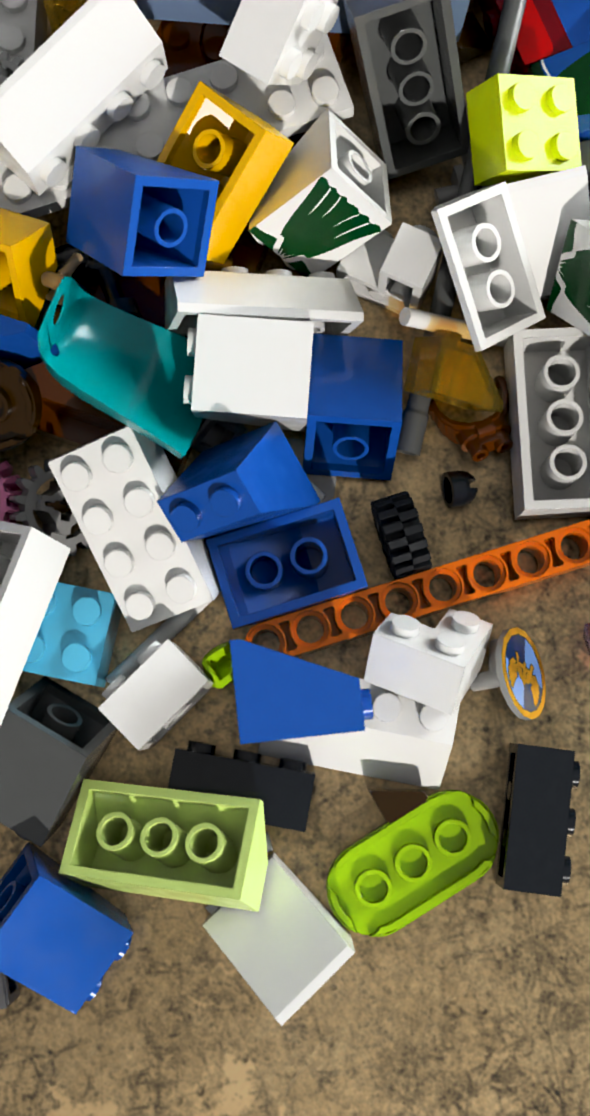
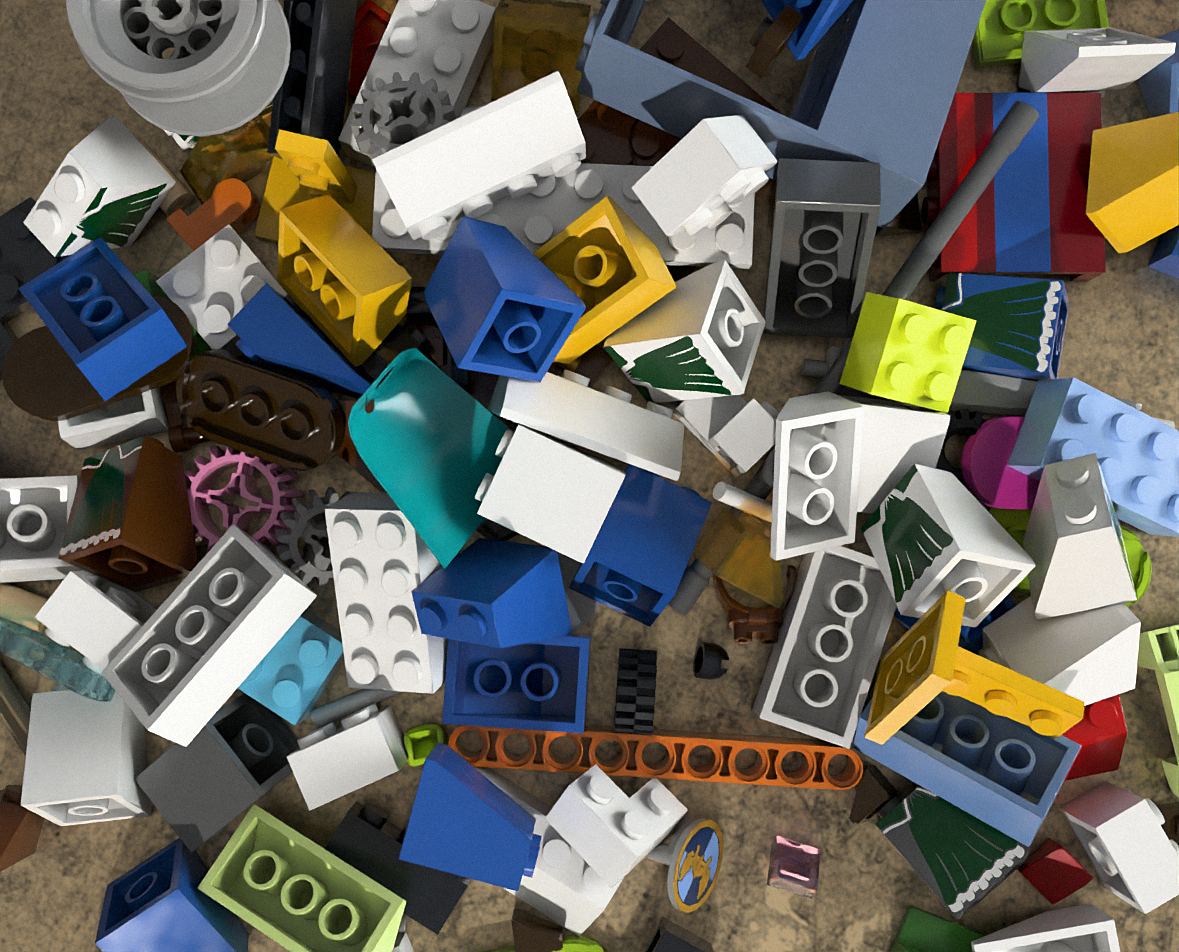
camera: 15 degrees right, 5 degrees up
tan hand [41,252,83,305] -> none

